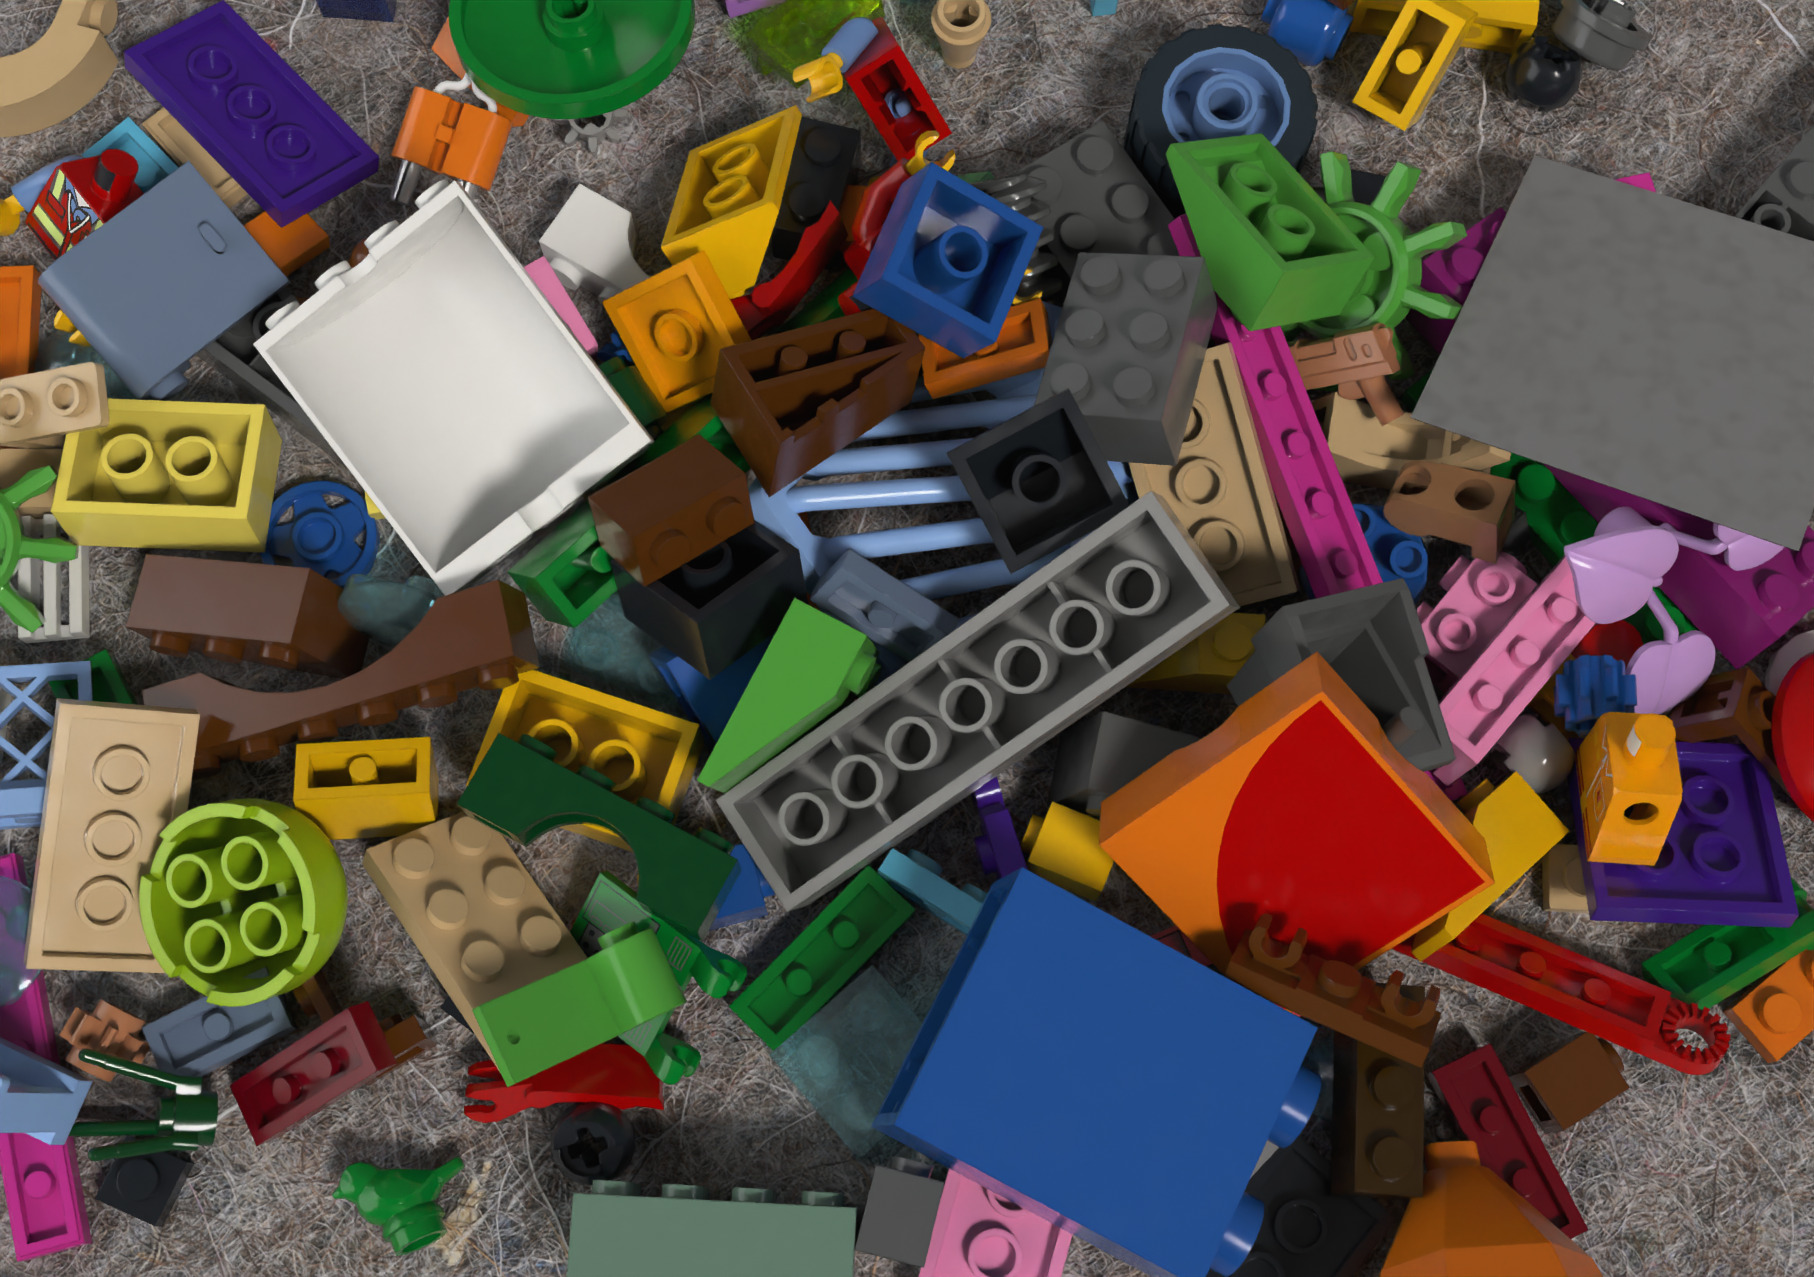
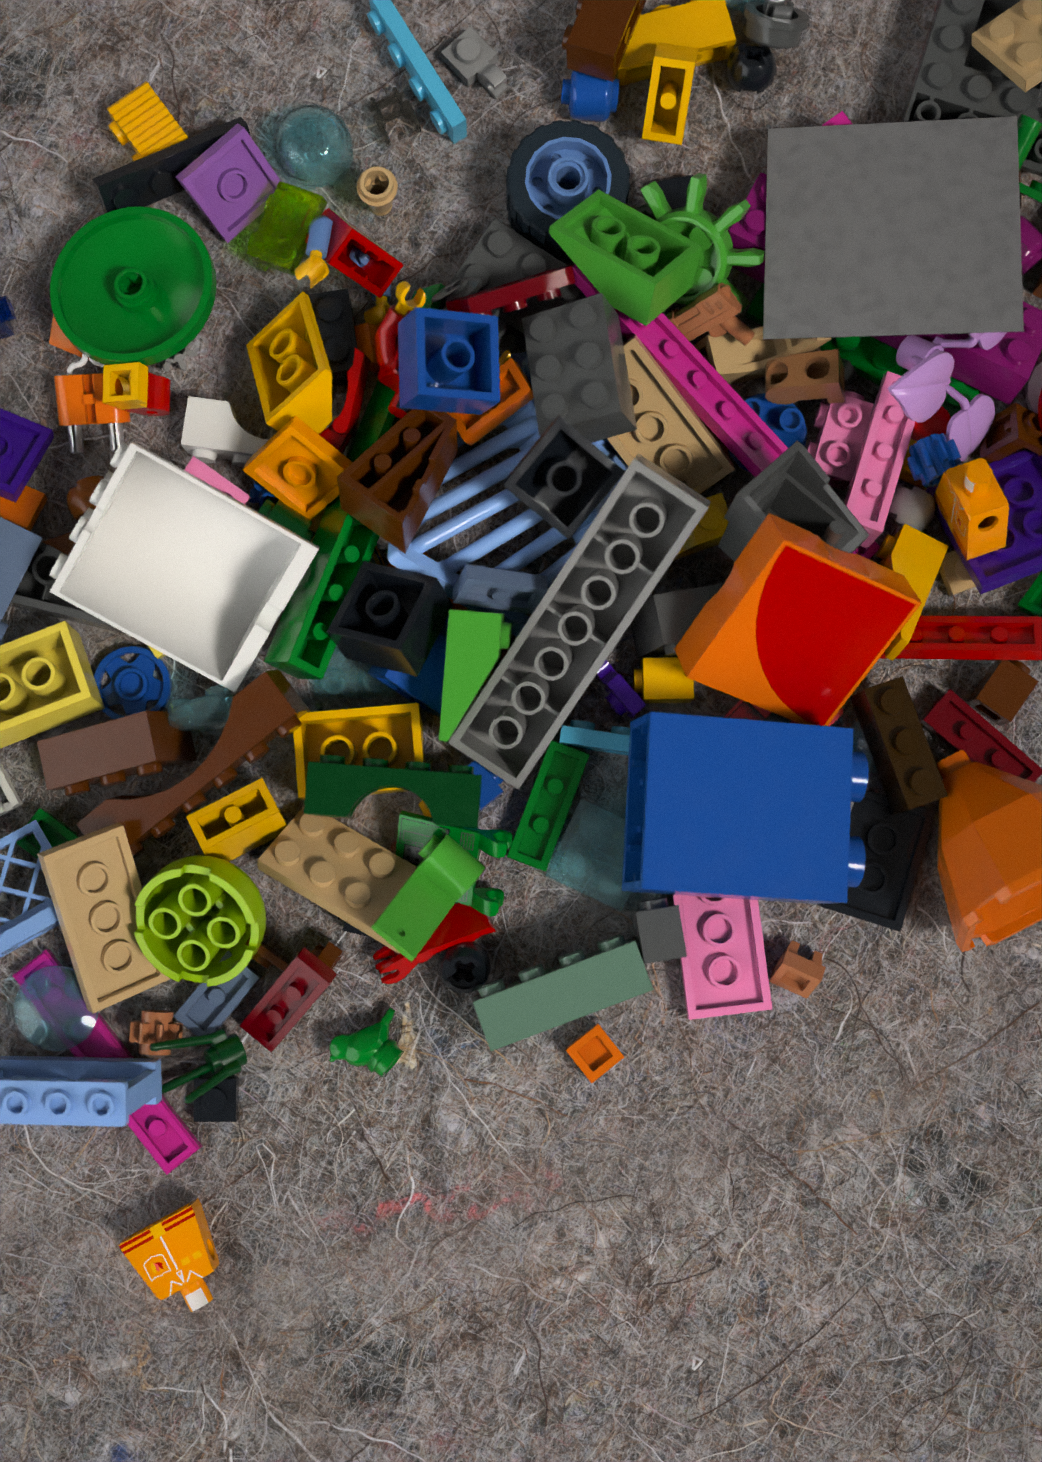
camera: 25 degrees left, 10 degrees up
reddish brown brick [588,435,755,587] -> none
reddish brown plate [1224,913,1441,1068] -> none
none -> yellow leg [102,362,171,416]
none -> dark red plate [445,266,576,316]

